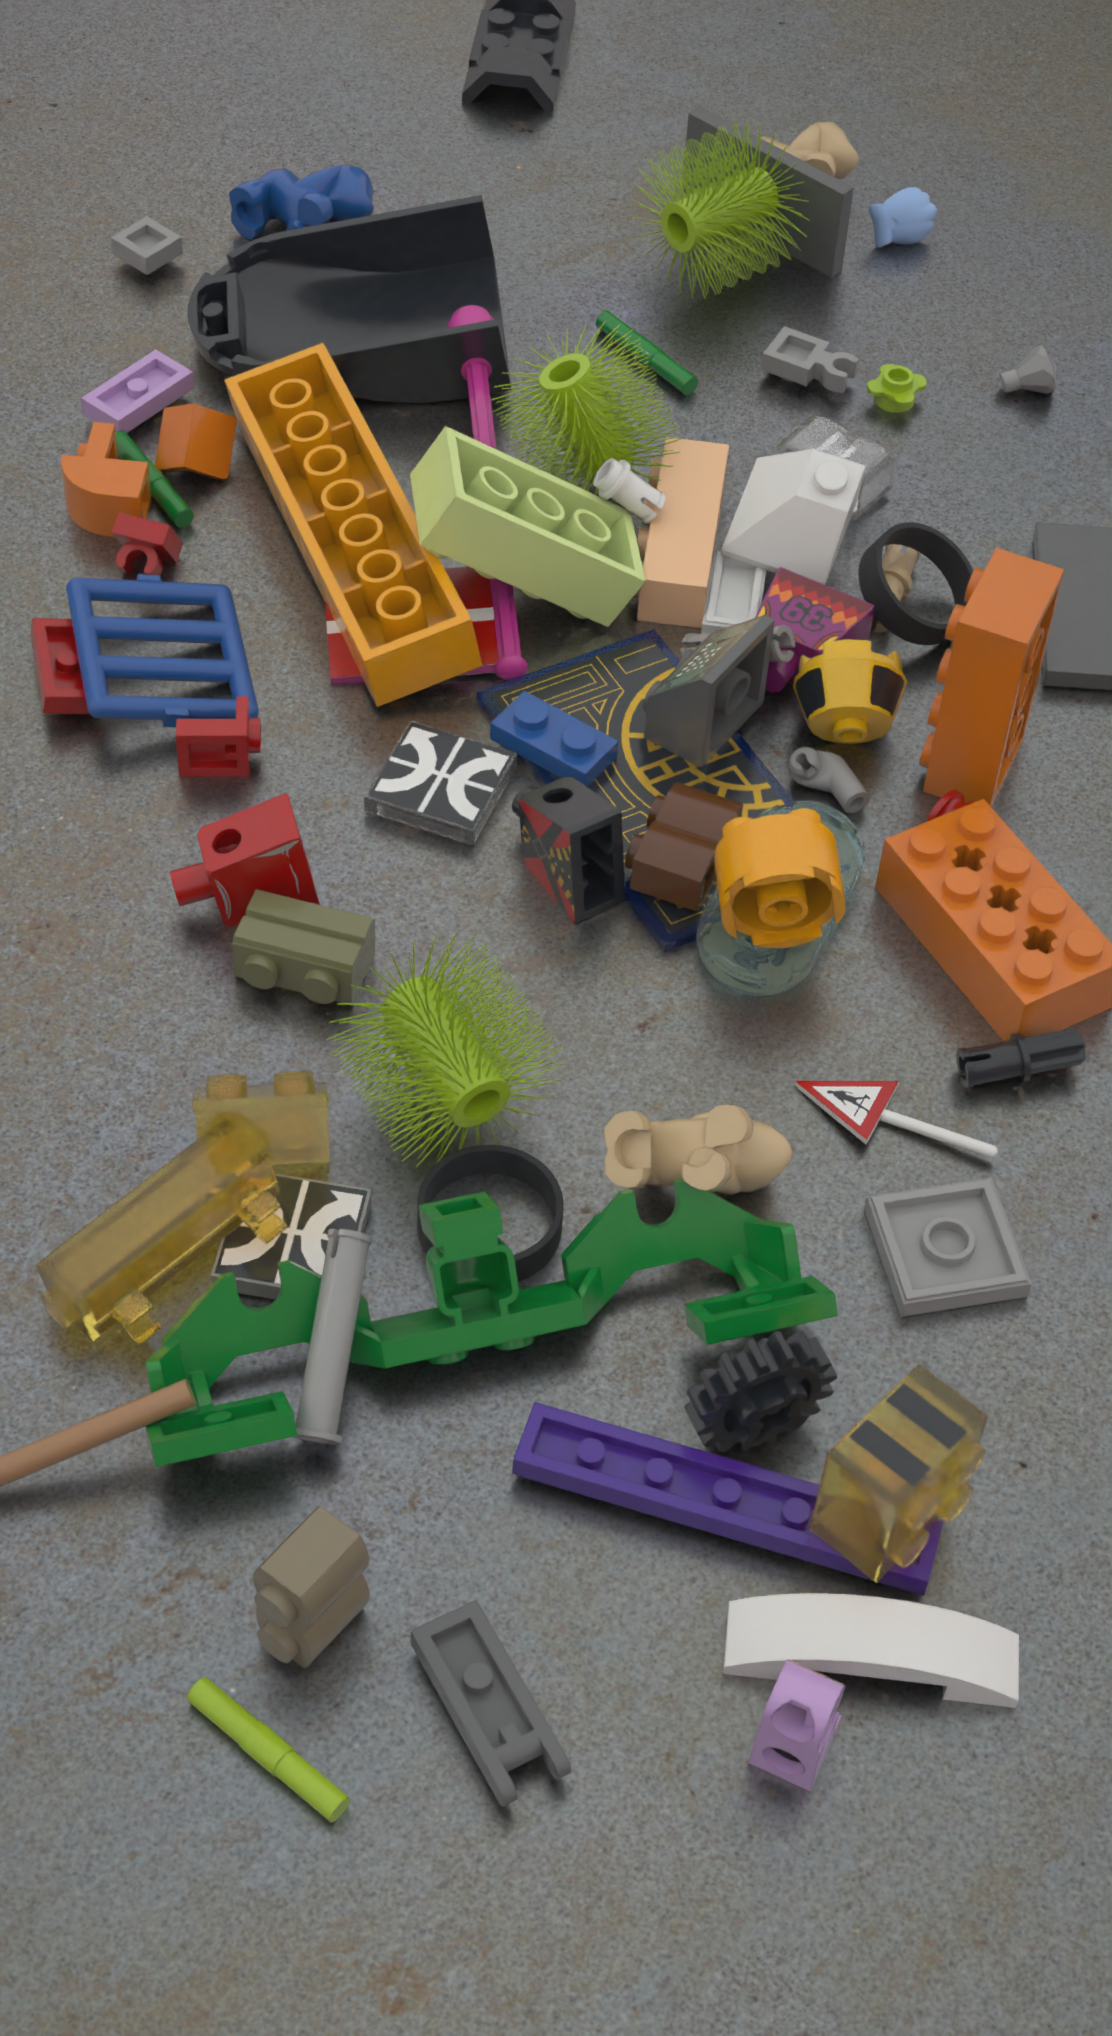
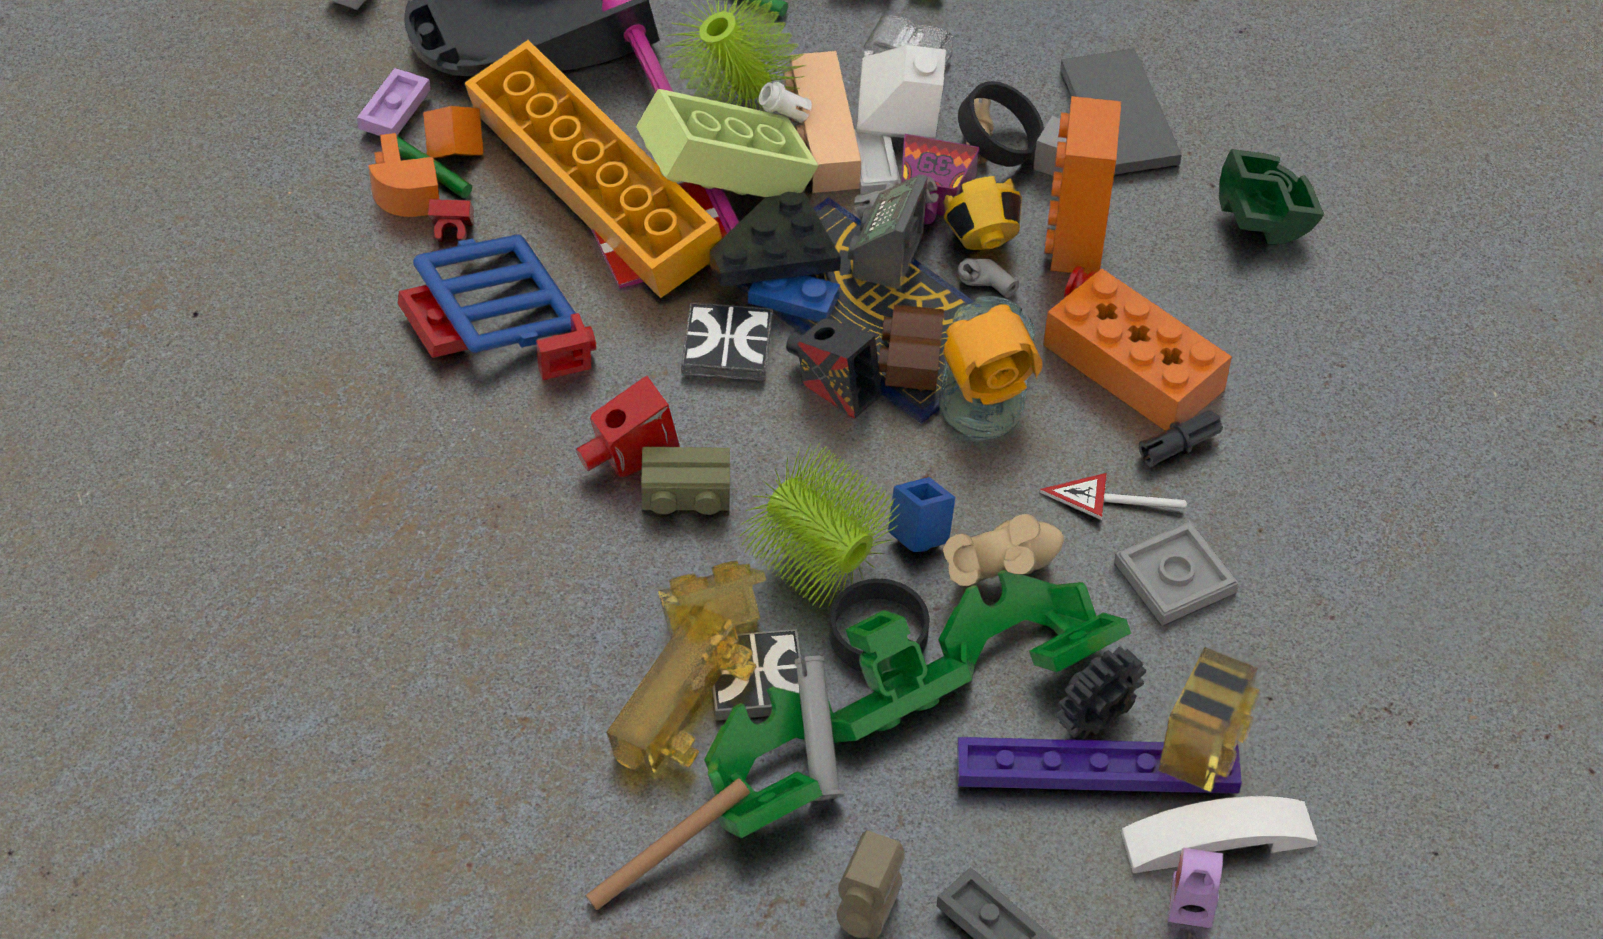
camera: 15 degrees left, 0 degrees up
none -> black plate [709,192,841,287]
none -> blue brick [888,477,956,553]

